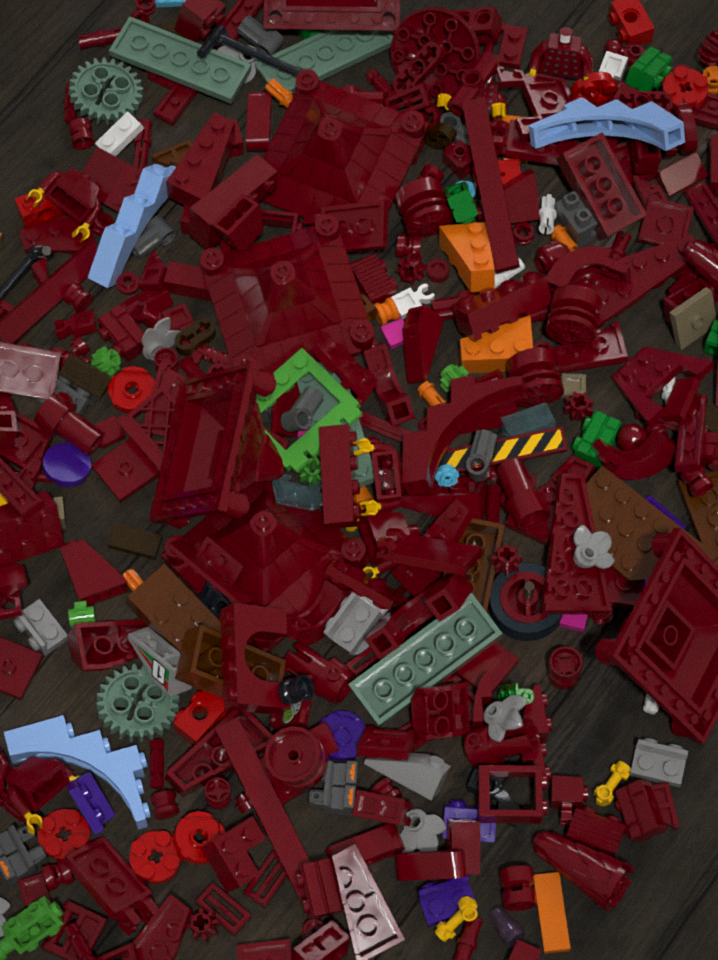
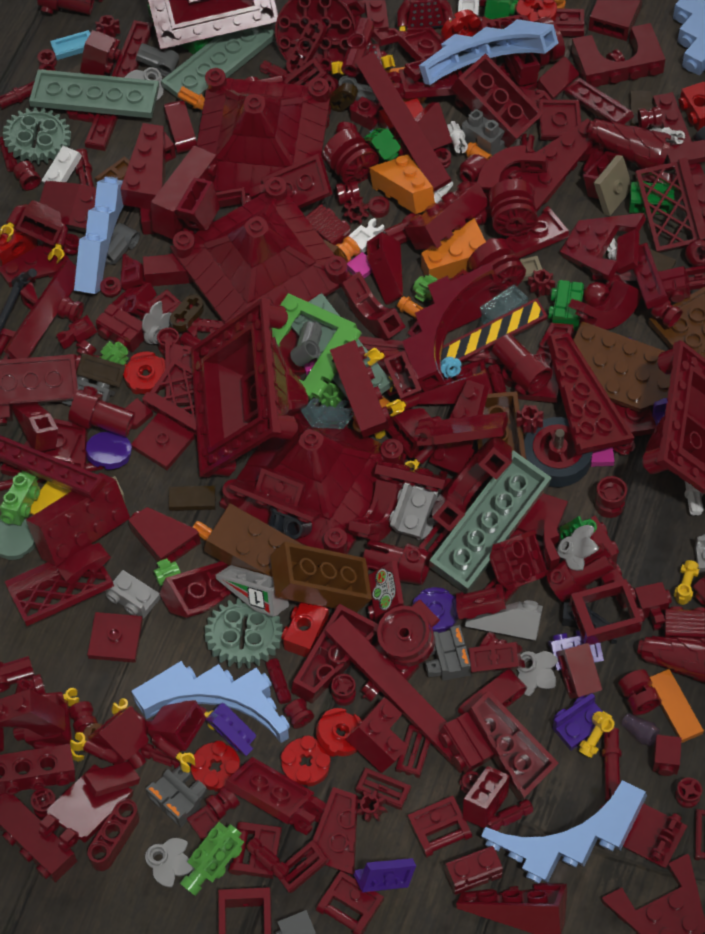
camera: 15 degrees left, 5 degrees down
black bar [197,25,302,77] -> none
dark red arch [219,603,291,715] -> none
black wheel [278,675,314,705] -> none
dark red wing [311,335,378,405] -> none
dark red beam [395,850,466,881] -> none
dark grey piece [466,429,498,482] -> none
light grey plate [573,525,615,569] -> none

